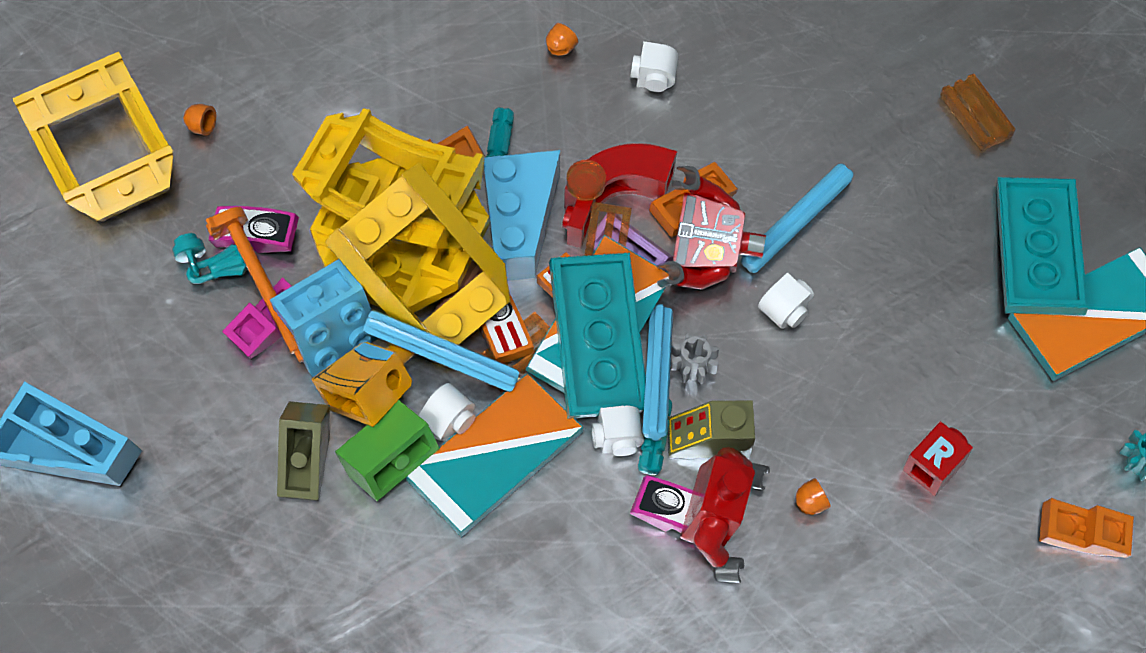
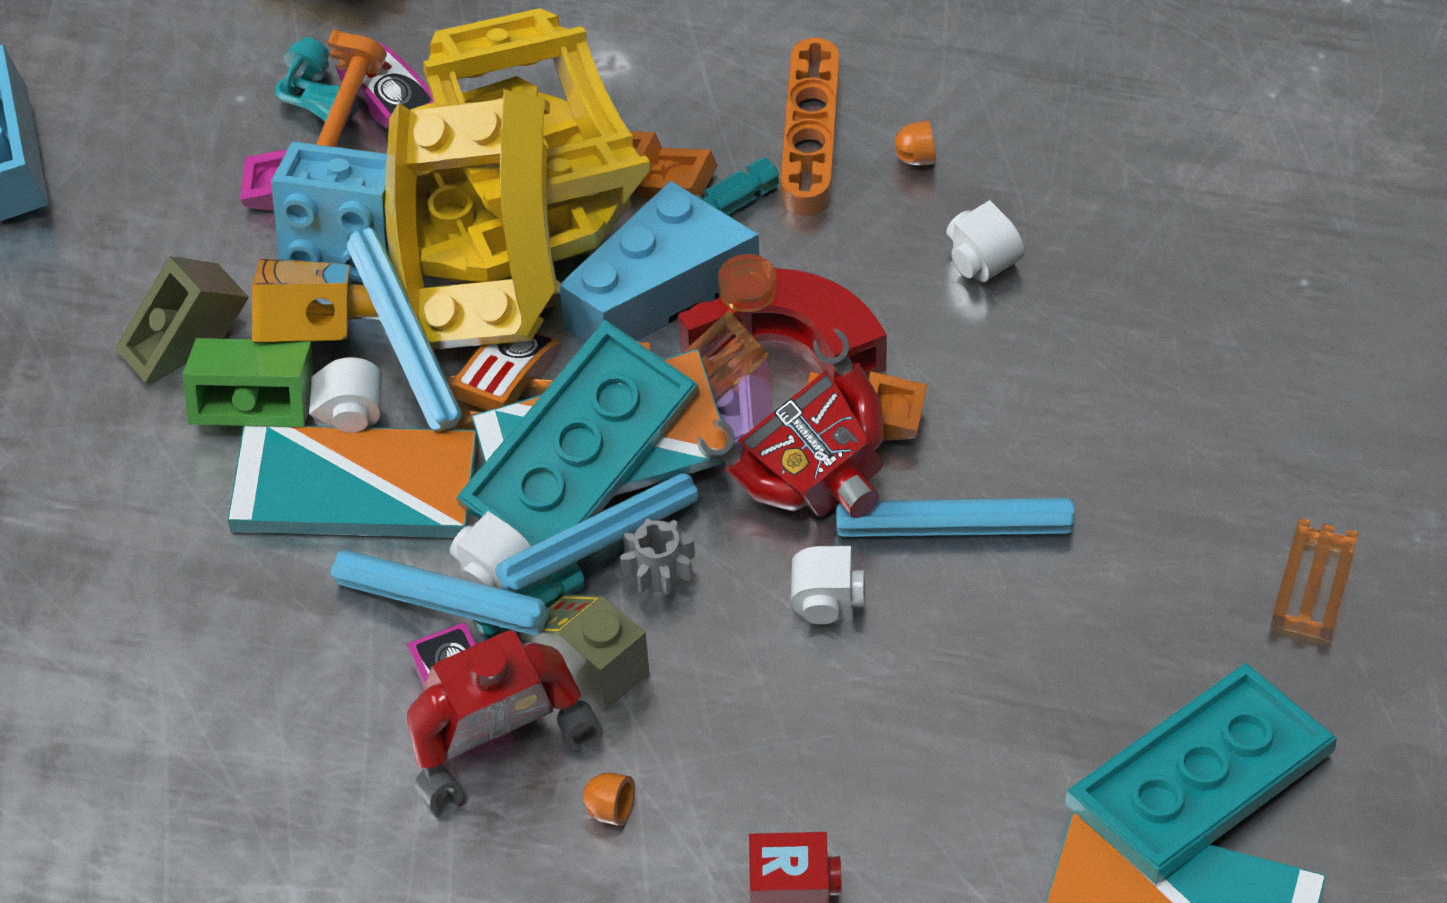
camera: 50 degrees right, 10 degrees down
none -> medium azure axle [330,550,549,635]
none -> orange beam [781,37,839,216]

